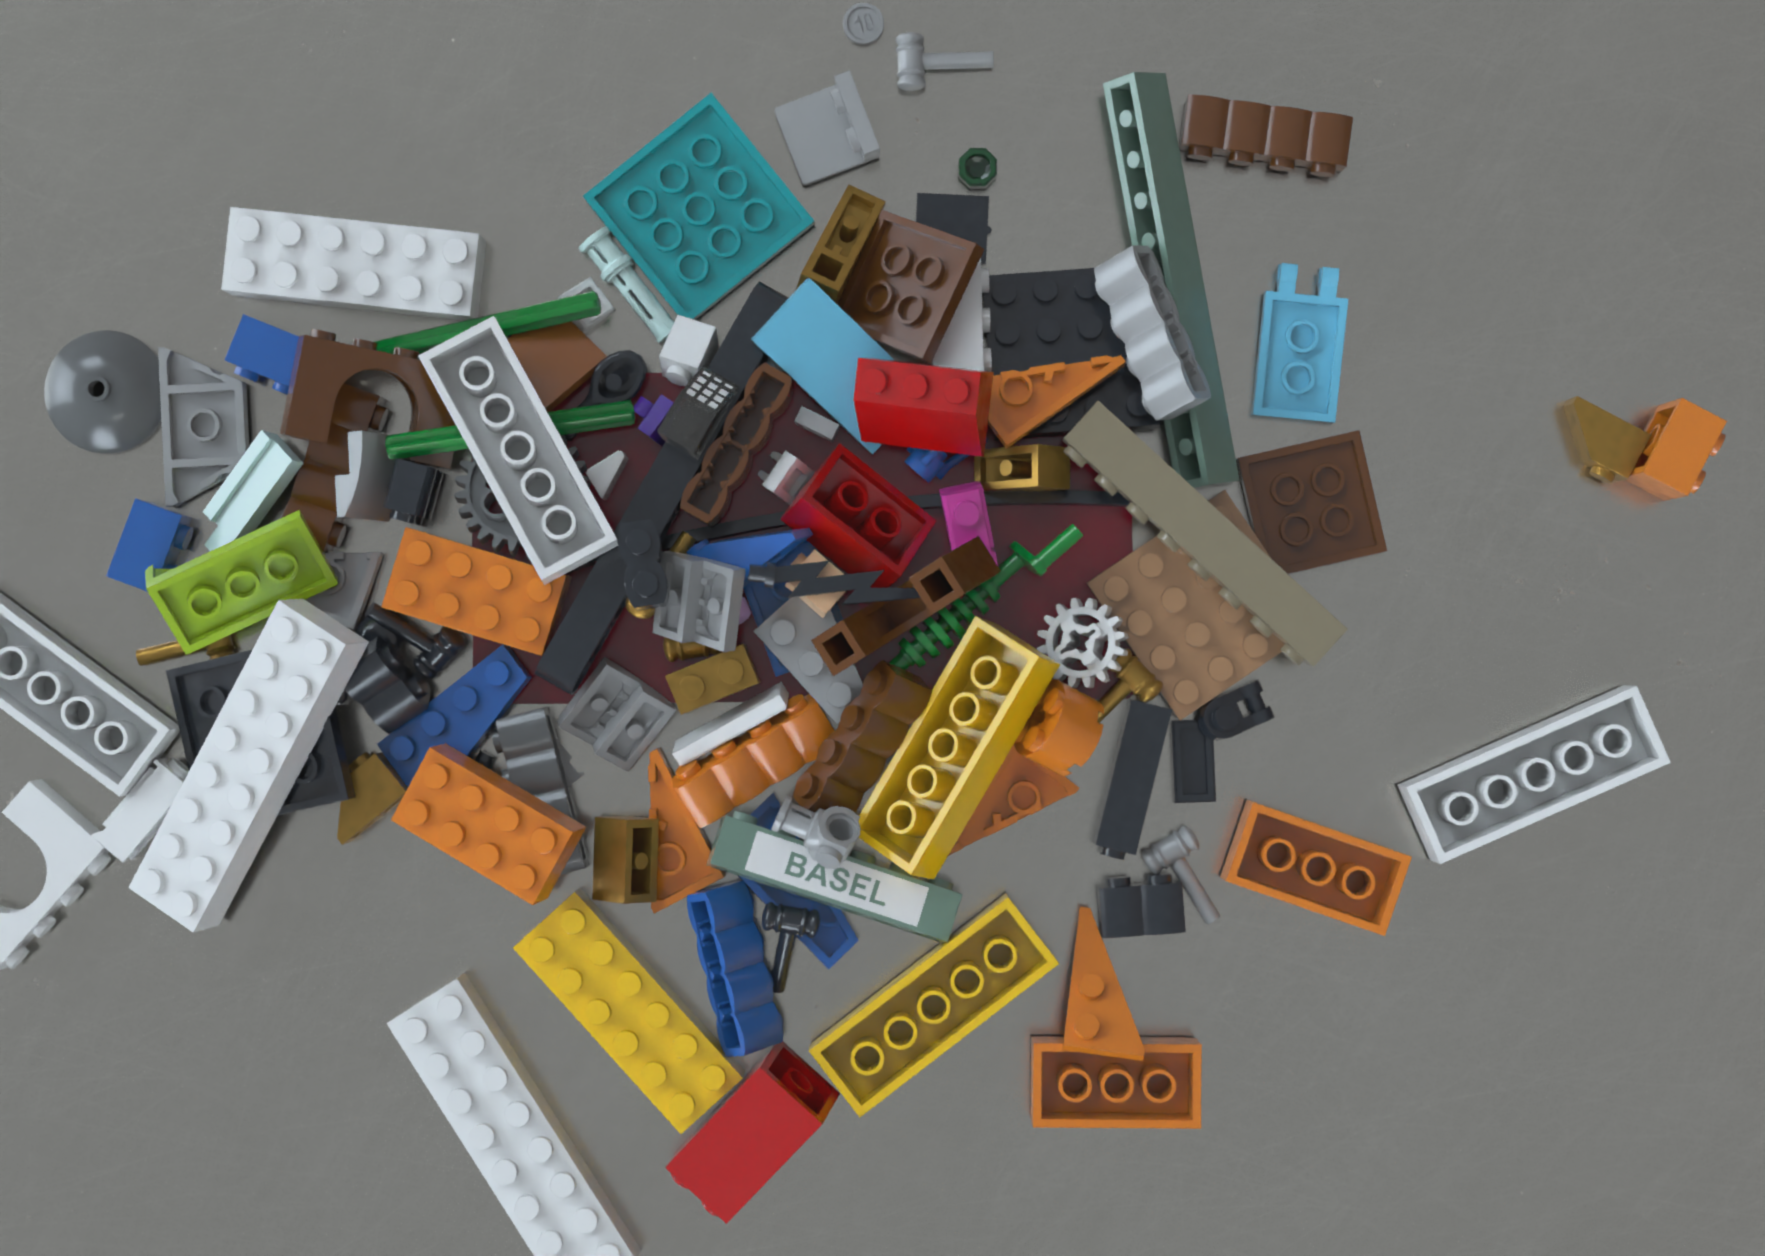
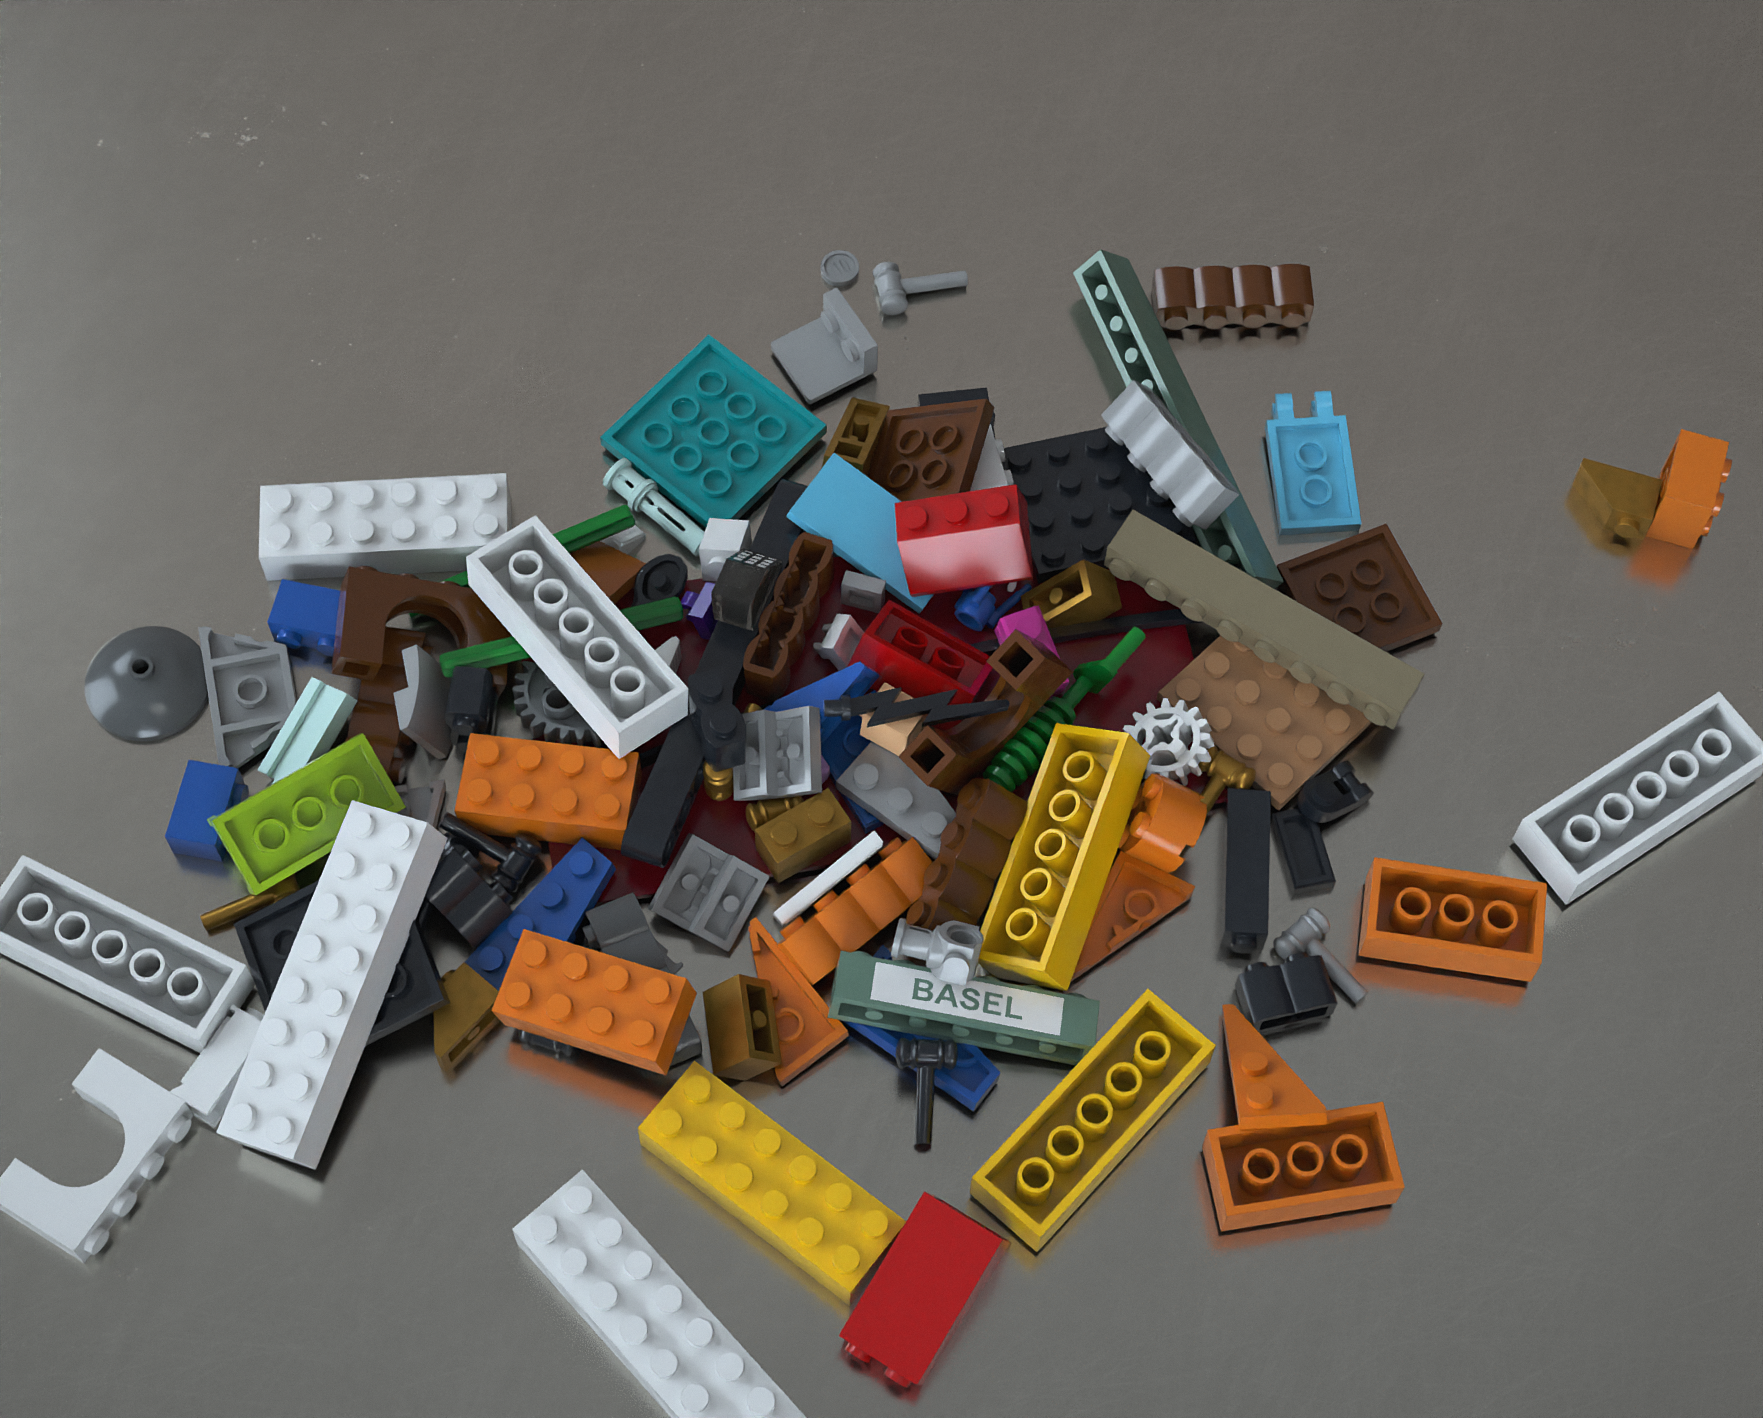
camera: 10 degrees left, 25 degrees down
blue brick [687,881,783,1057] -> none
dark green tile [958,148,997,189] -> none
orange wing [988,355,1126,449] -> none

